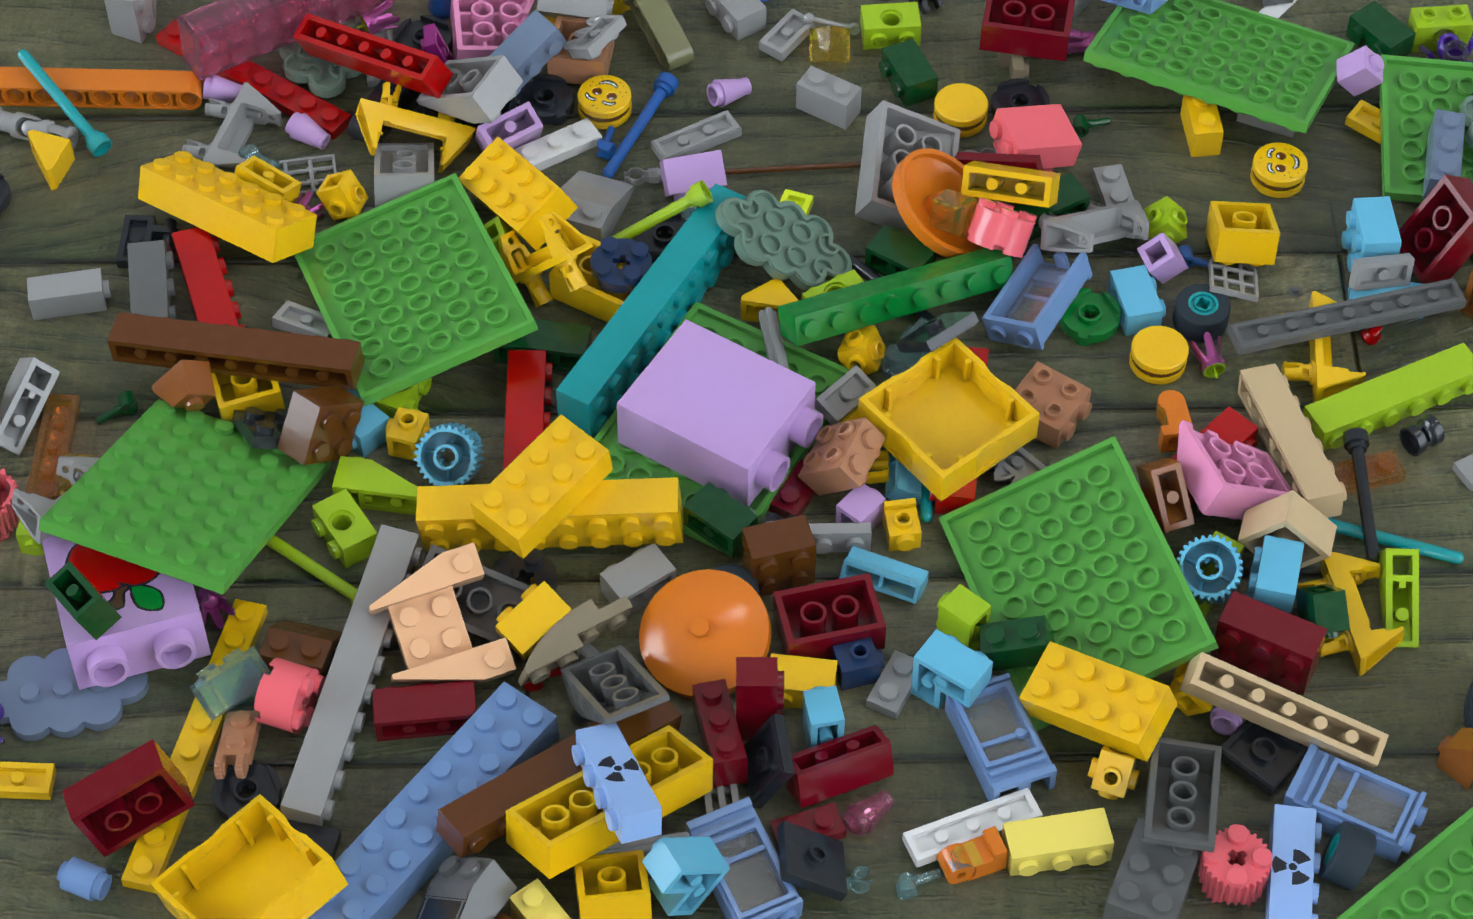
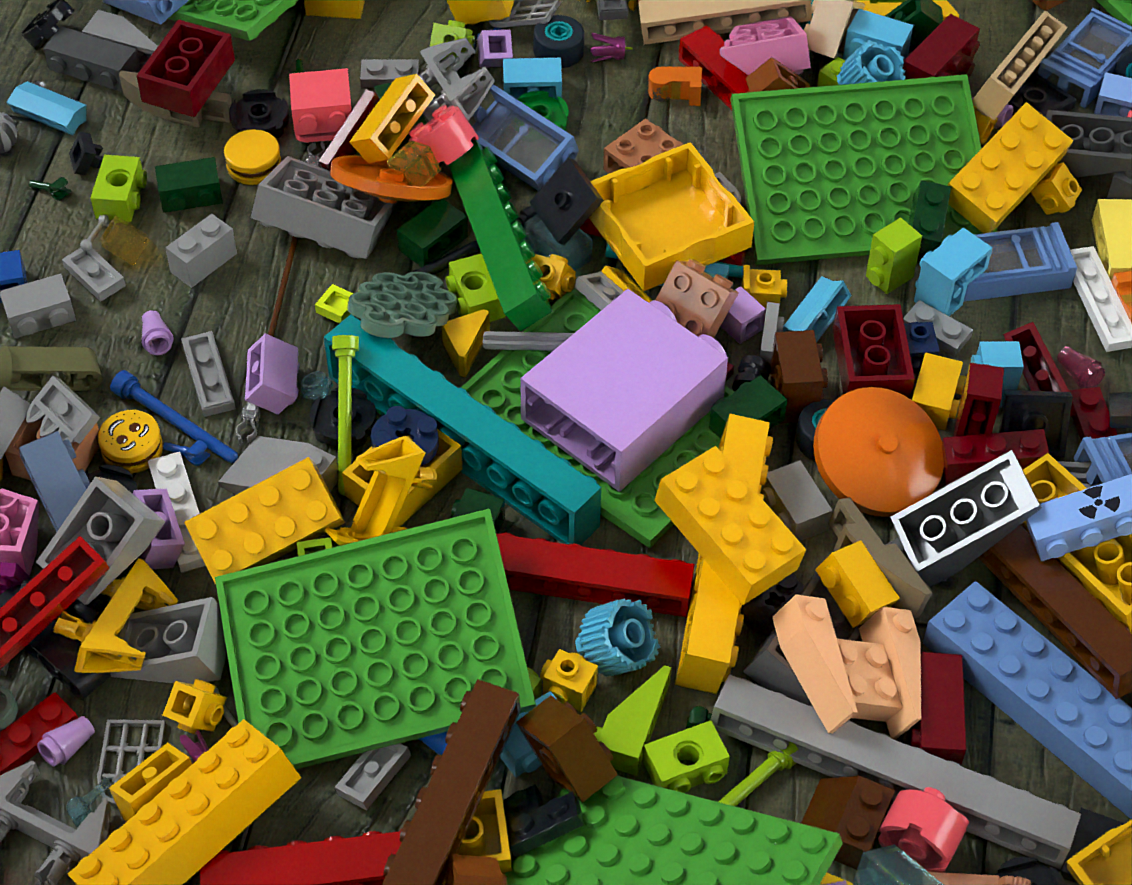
camera: 80 degrees left, 0 degrees up
yellow head [1129,325,1189,385] -> none

